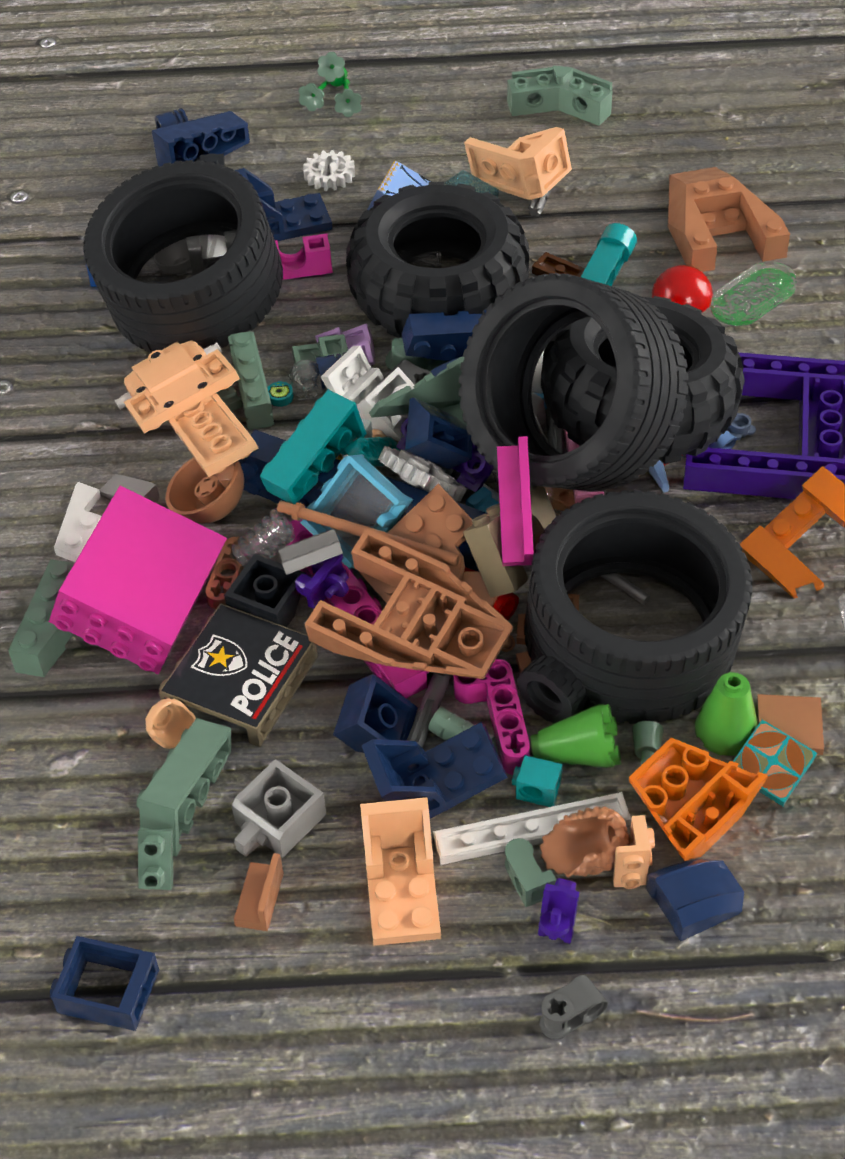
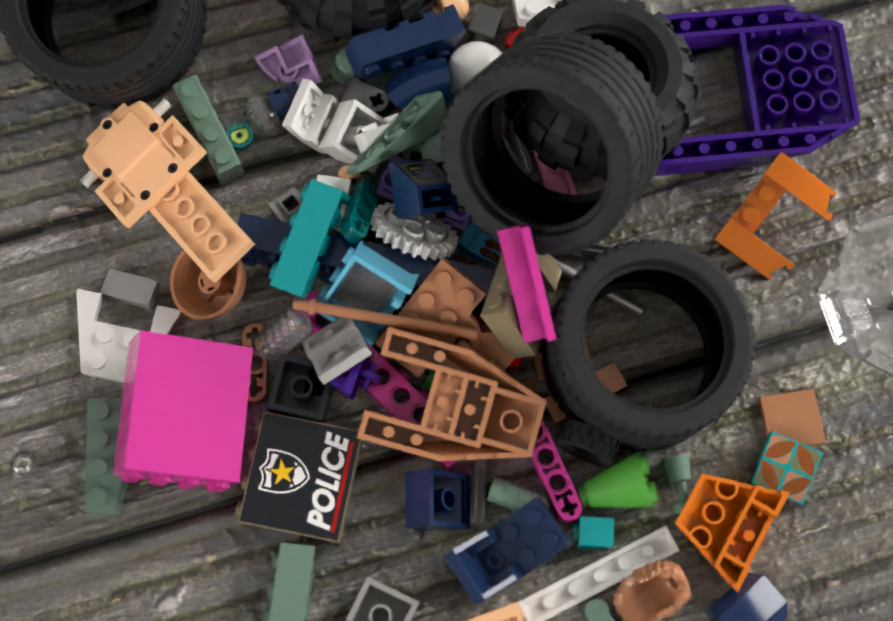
camera: 20 degrees left, 25 degrees up
light nougat hair [145,698,196,749] -> none
sand green slope [292,334,348,374] -> none
light nougat bracket [613,815,655,889] -> none
bright green cone [695,672,758,756] -> none

